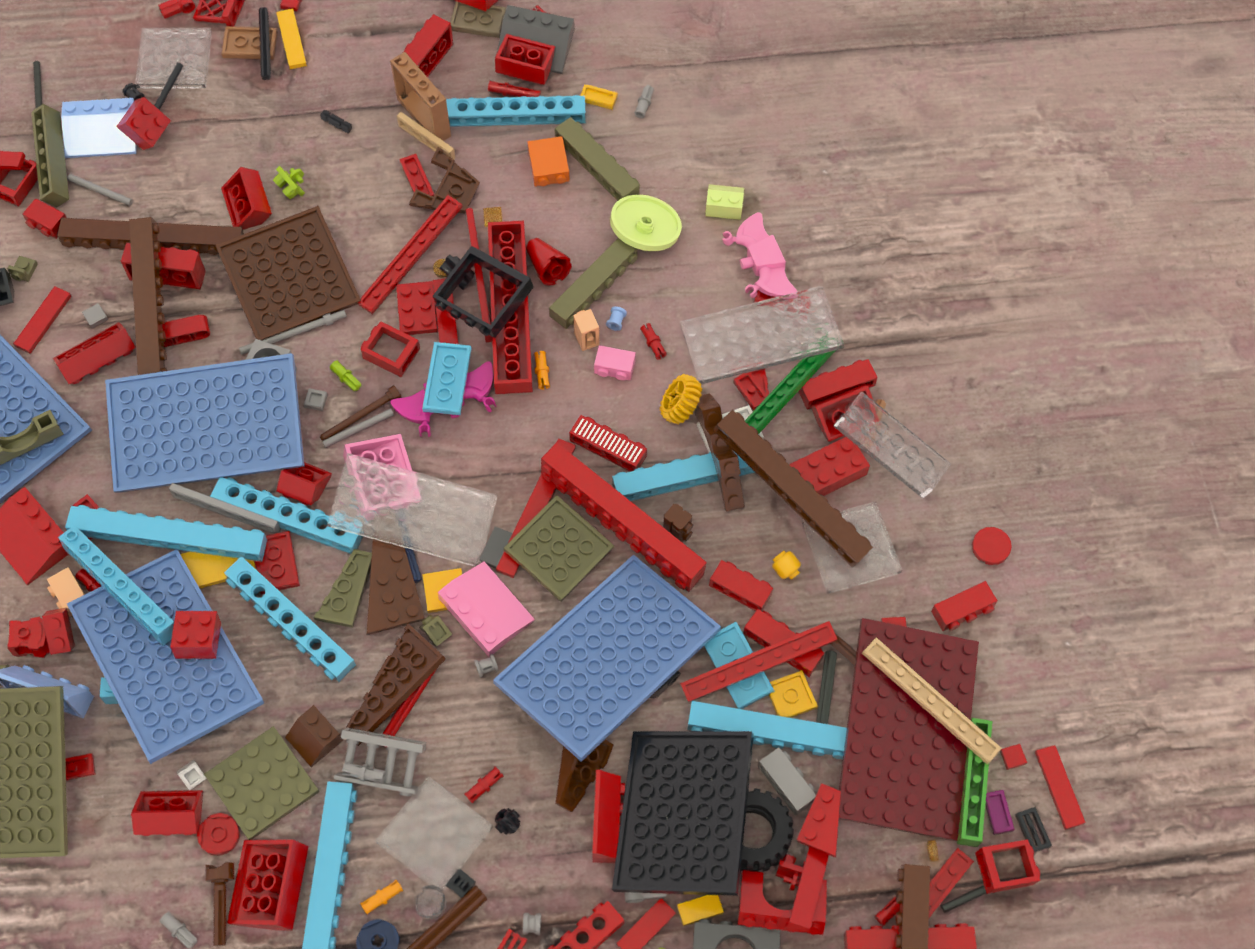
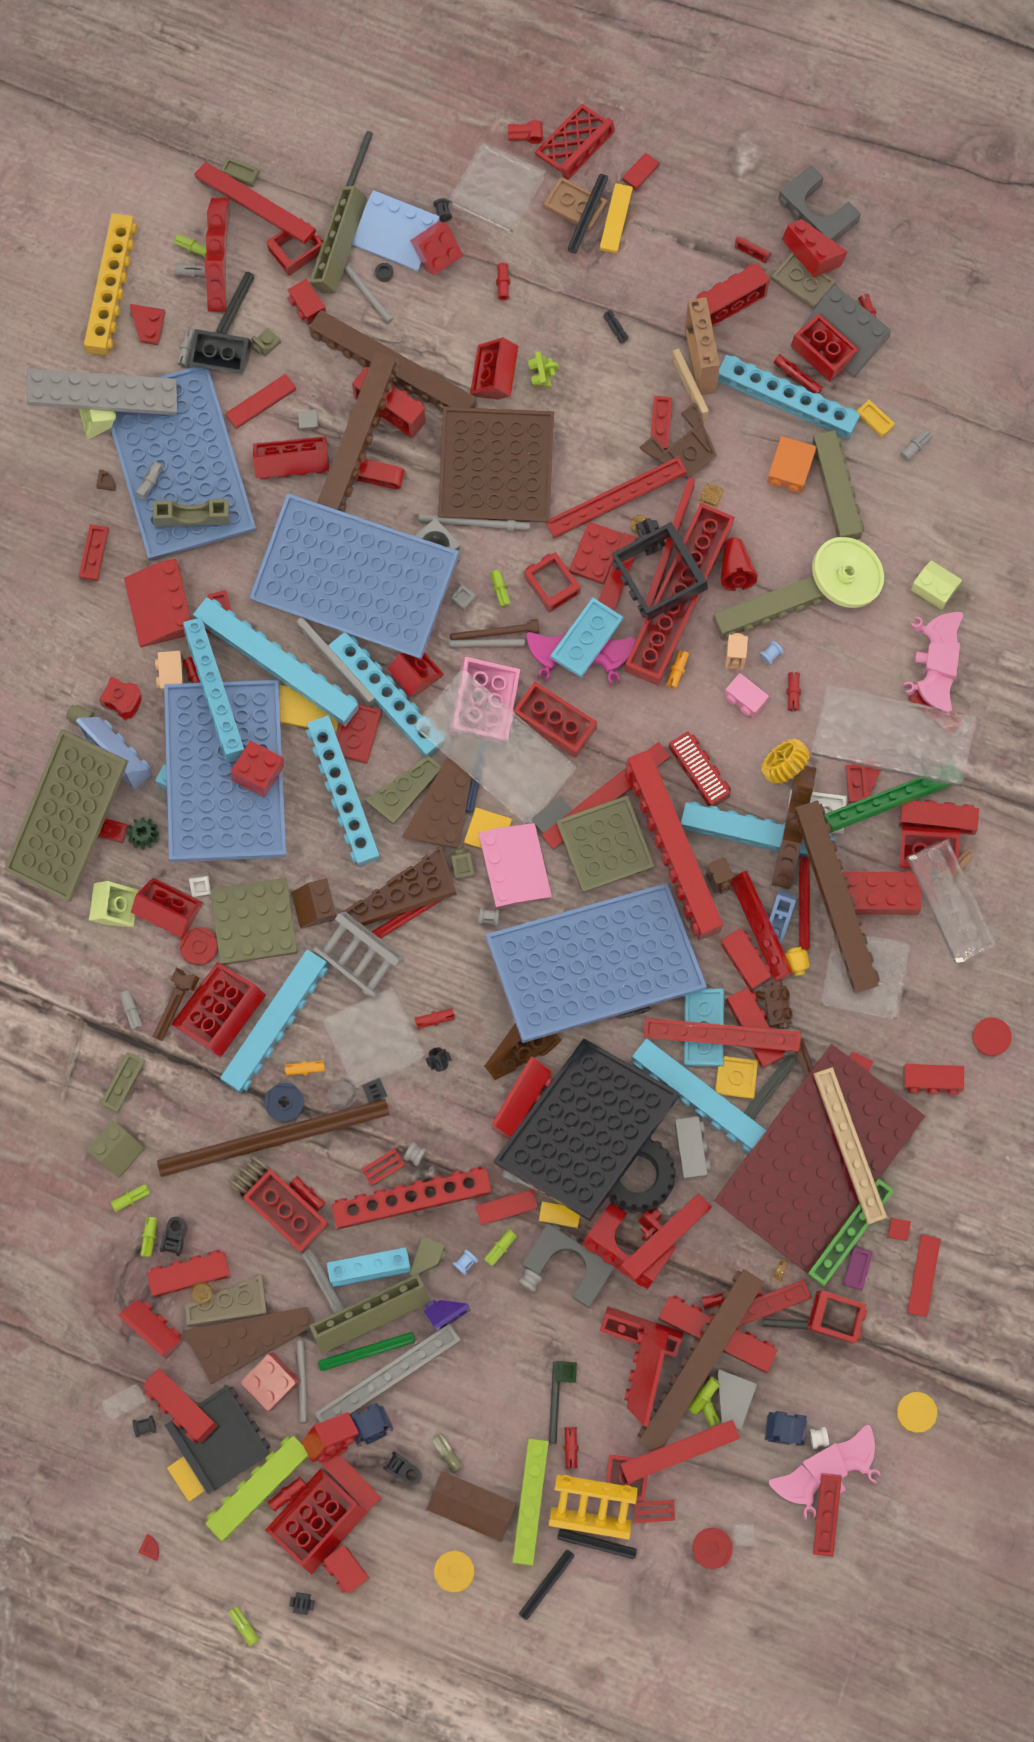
camera: 30 degrees right, 10 degrees up
red brick [42,607,75,655] -> none
black bar [154,62,183,110] -> none
light grey pin [342,762,386,784] -> none
red wing [797,783,841,858] -> none
black tile [1015,807,1052,853] -> none
none -> yellowish green slope [89,881,139,927]
none -> dark green gear [126,817,159,850]
none -> black tile [375,263,393,282]
none -> red pin [496,263,510,301]
none -> red brick [513,681,597,758]
none -> red tile [732,871,793,982]
none -> red slope [735,236,772,263]
none -> reddish brown brick [755,981,793,1029]
none -> medium blue slope [769,889,797,945]
none -> red axle [799,856,810,950]
none -> yellow tile [897,1392,937,1433]

